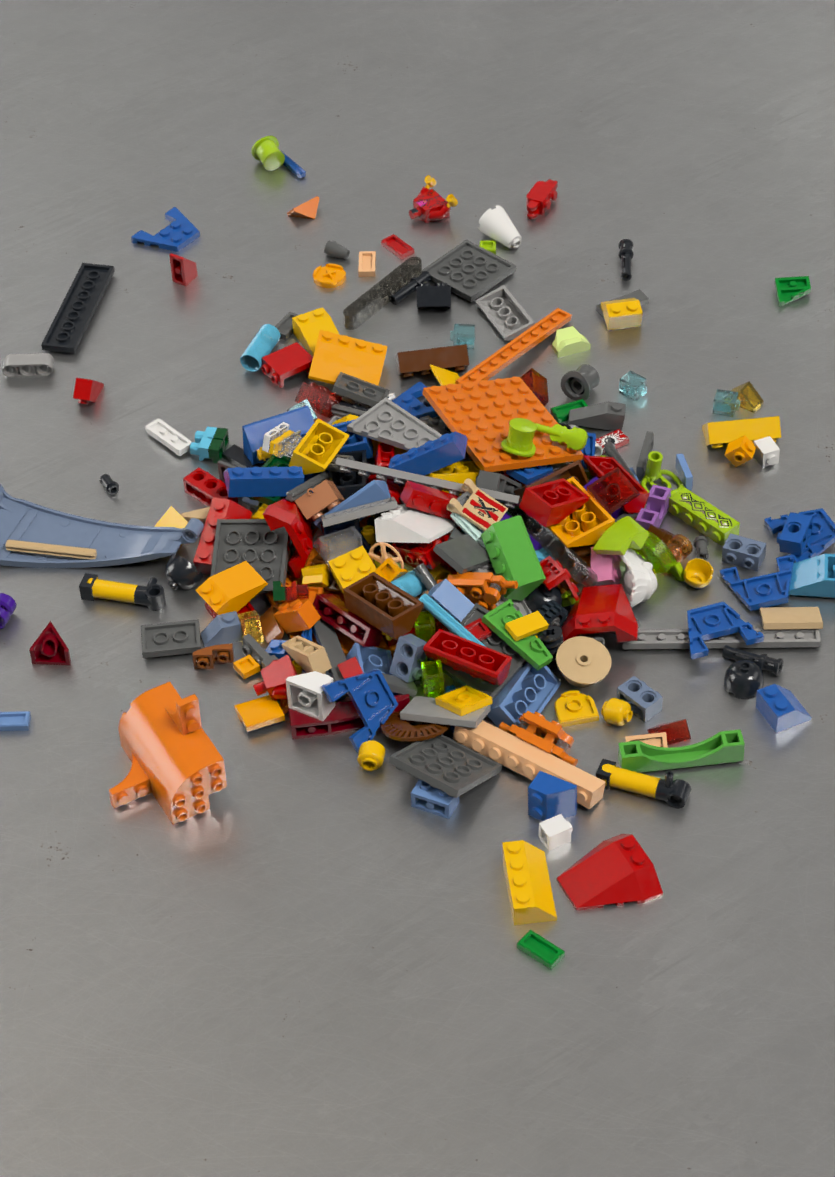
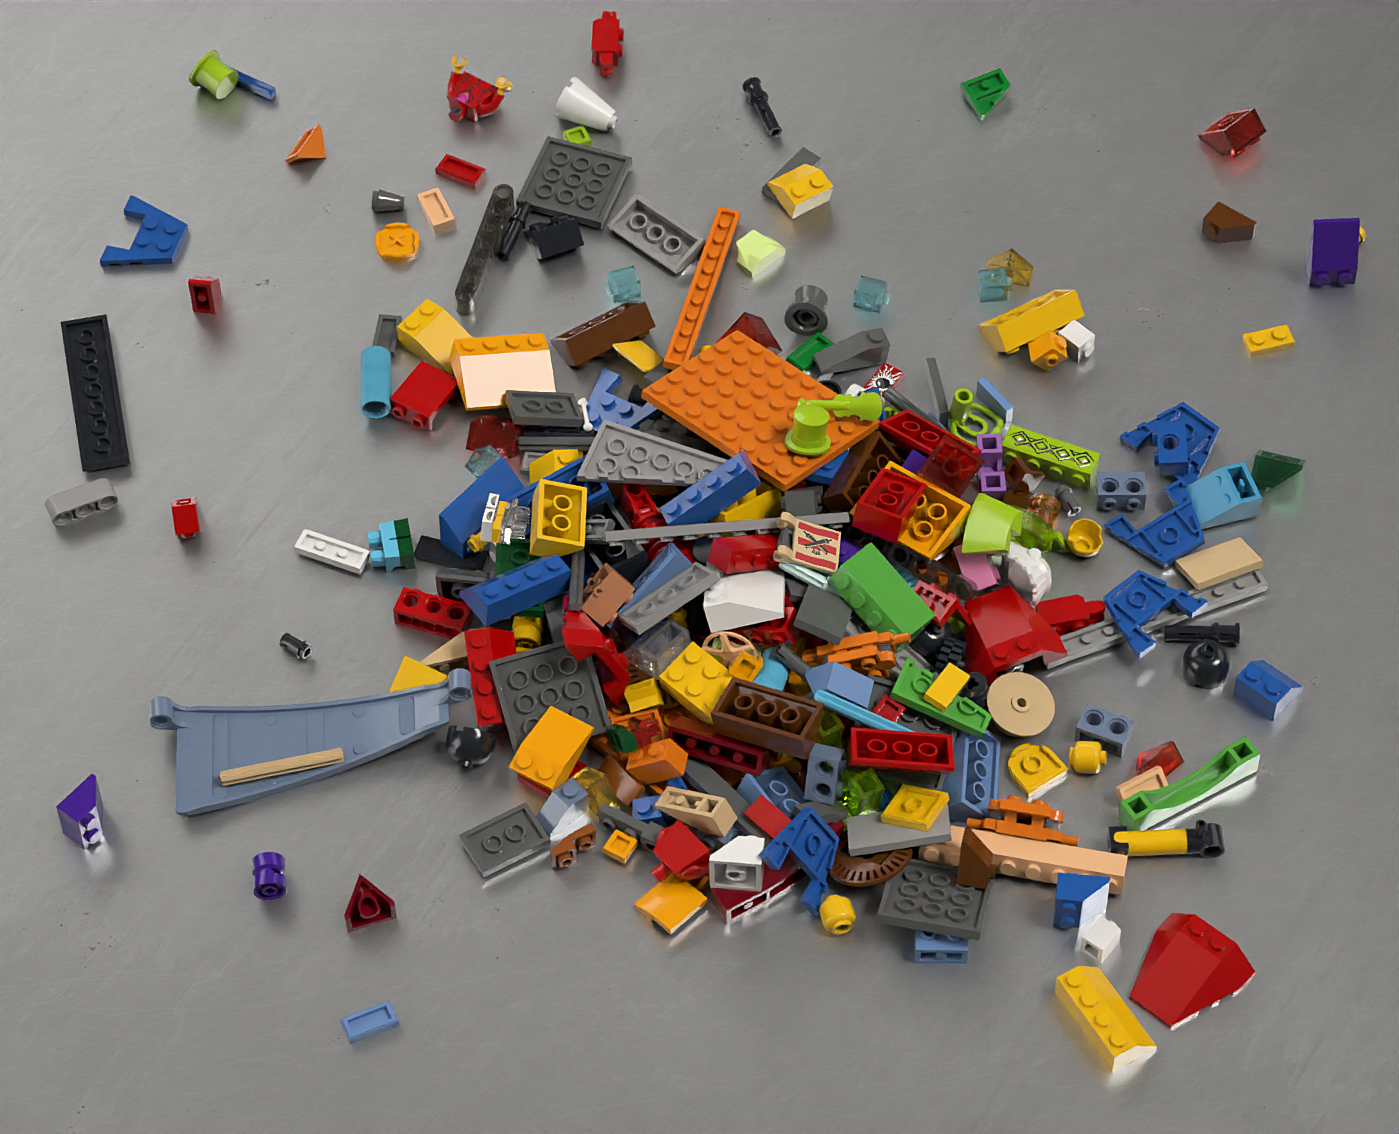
camera: 25 degrees left, 10 degrees up
piece [79,573,166,611] -> none
orange cylinder [109,682,227,825] -> none
green tile [517,930,565,970] -> none
none -> reddish brown slope [956,828,996,889]
none -> reddish brown panel [1004,457,1045,492]
none -> red hinge [1036,594,1106,636]

